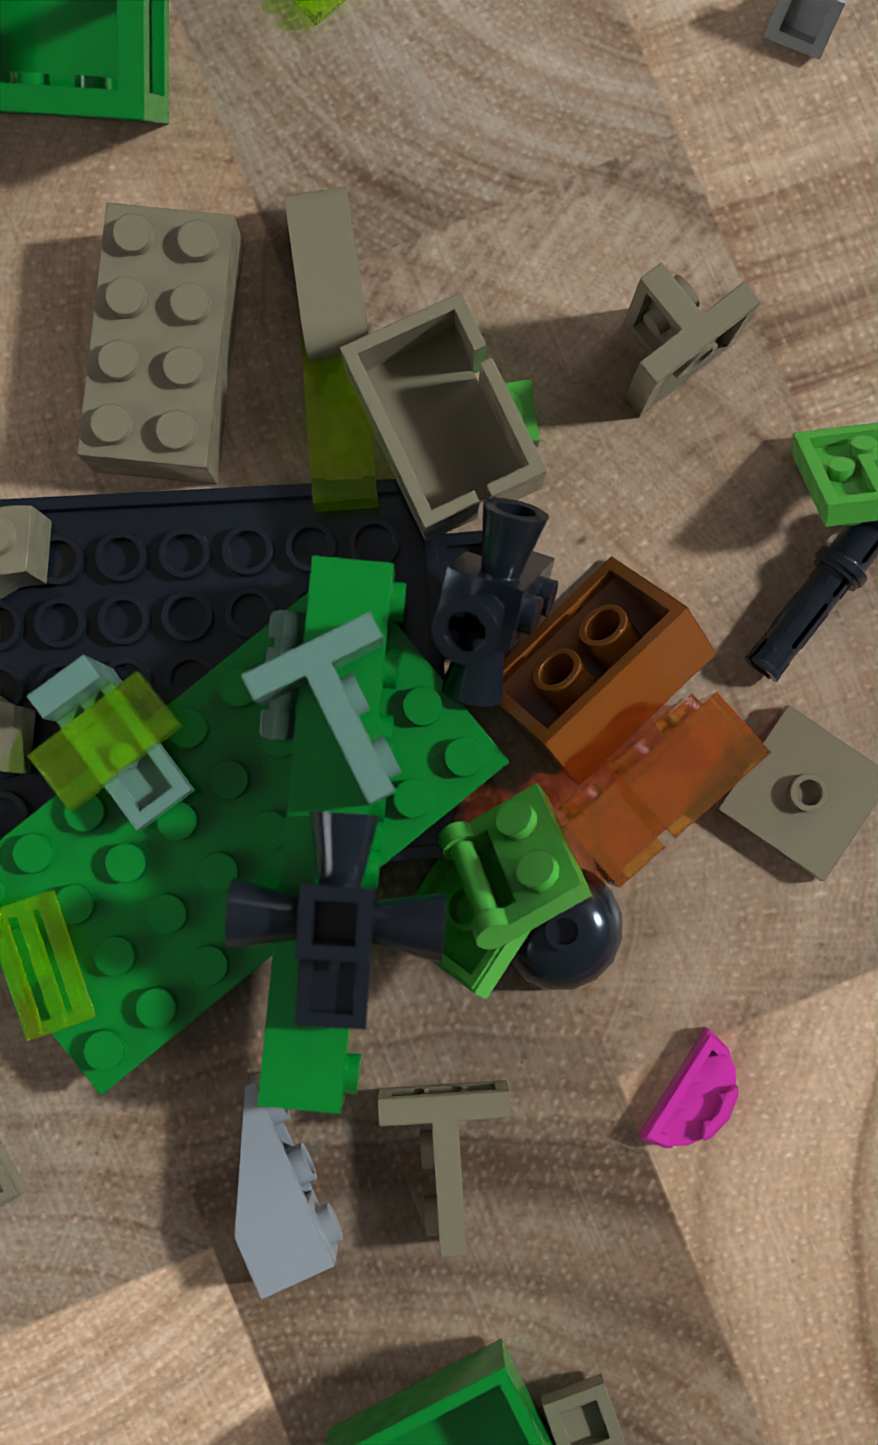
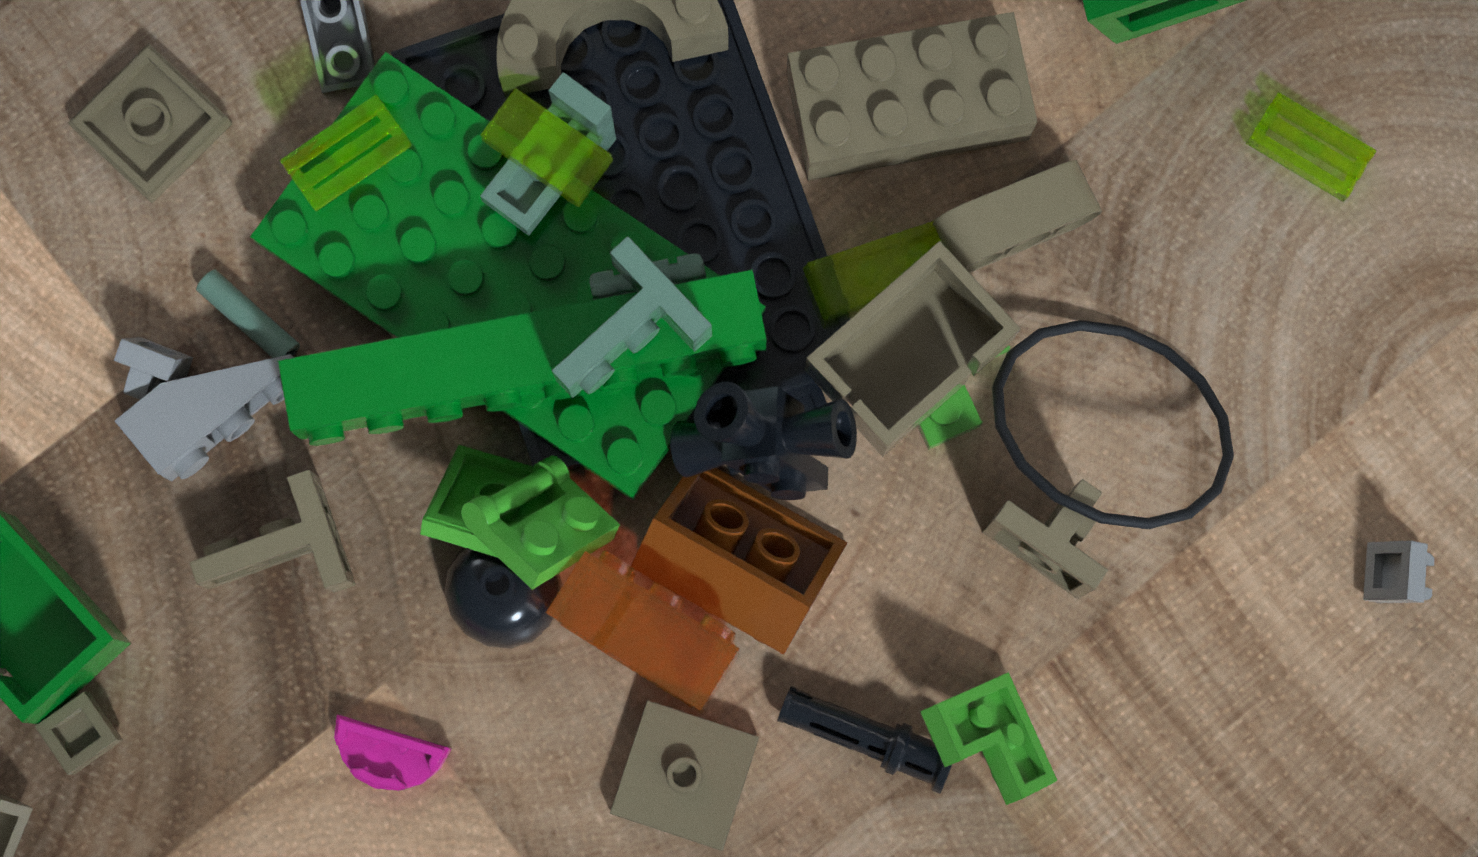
camera: 75 degrees right, 5 degrees down
black brick [225,811,447,1030] -> none
none -> light grey tile [114,337,193,400]
none -> sand green piece [196,269,300,358]
none -> black piece [992,320,1234,529]

